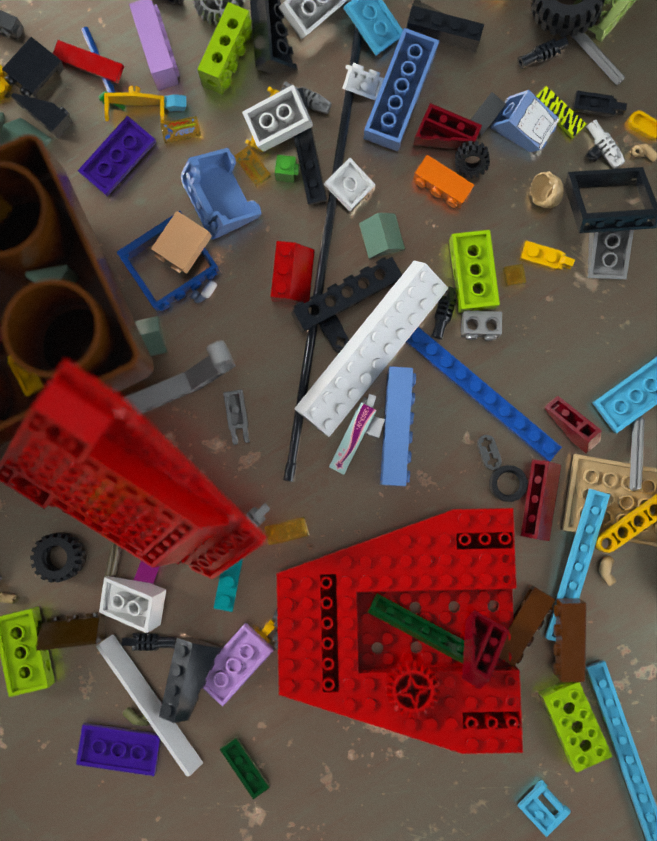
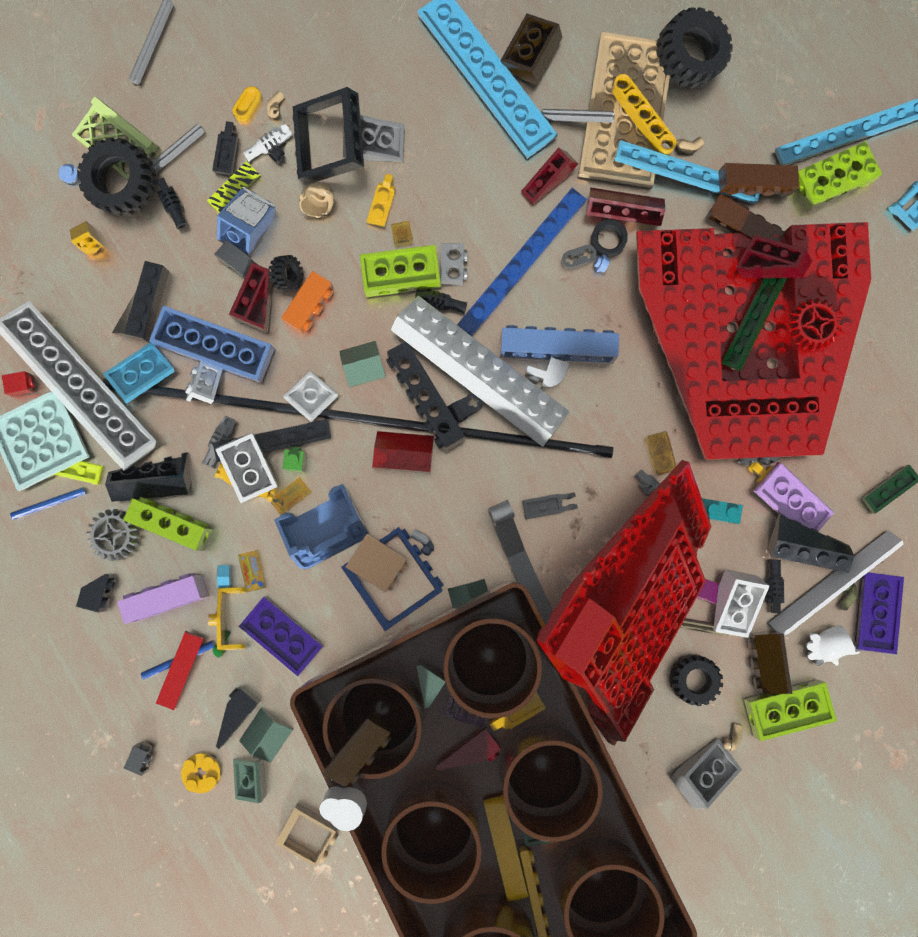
camera: 90 degrees left, 0 degrees up
black panel [2,37,64,99] -> none
sticker [329,403,376,475] -> none
none -> light blue plate [593,254,610,273]
none -> white piece [806,625,860,666]

